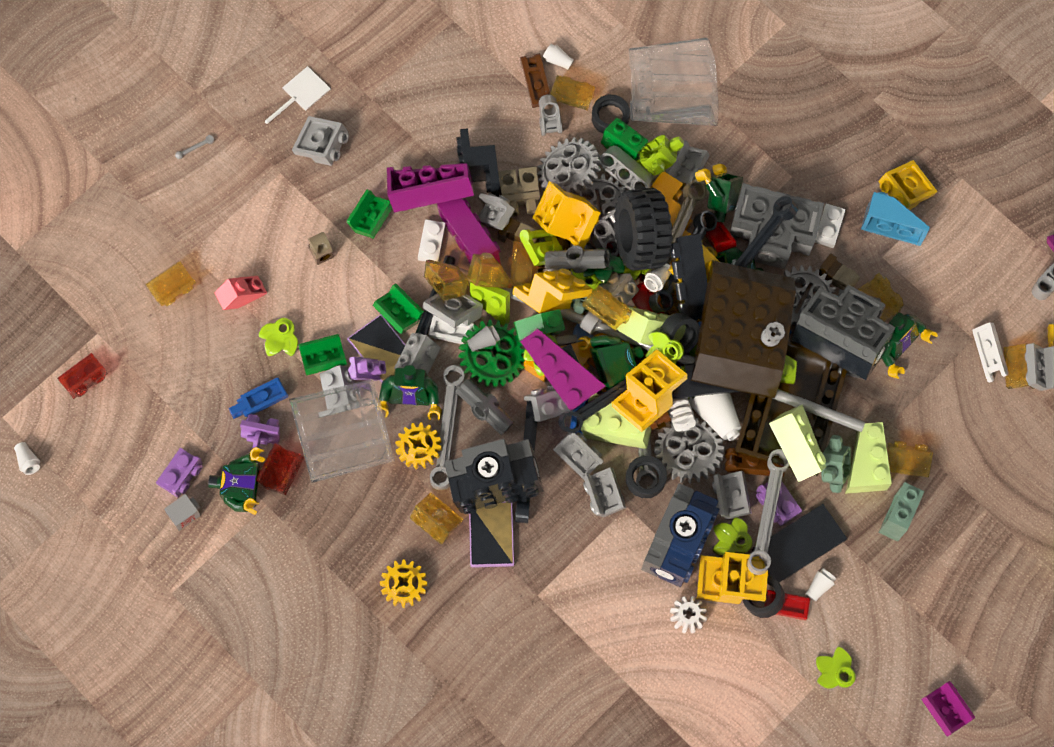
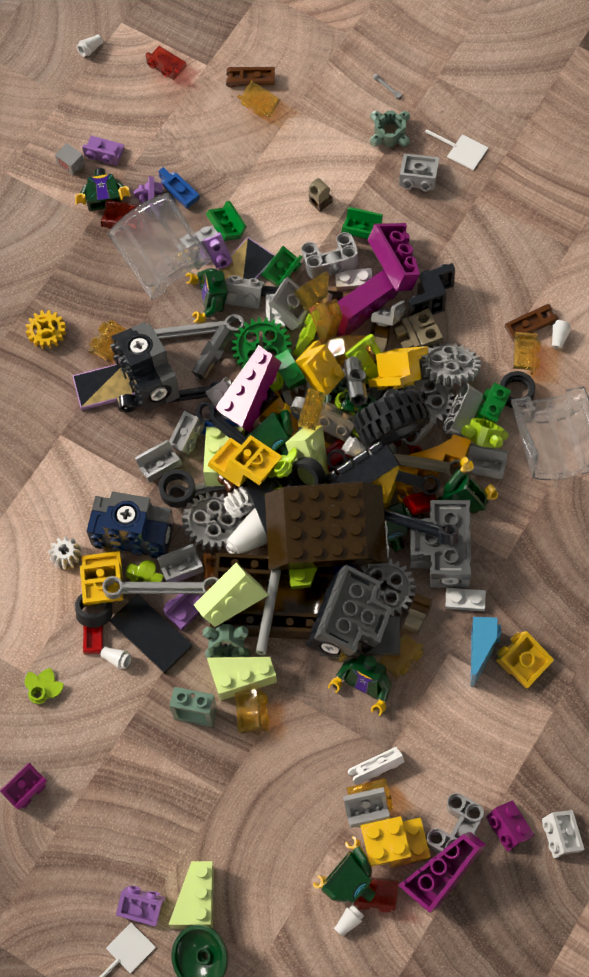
camera: 85 degrees right, 5 degrees down
coral slope [215,276,267,310] -> none
lime plate [258,318,298,356] -> none
yellow gear [395,422,442,469] -> none
light grey cone [467,325,500,352] -> none
light grey piece [539,95,562,136] -> none
light grey bush [761,322,785,347] -> none
none -> reddish brown plate [226,67,275,88]
none -> light grey beam [301,232,359,279]
none -> sand green piece [370,111,410,147]

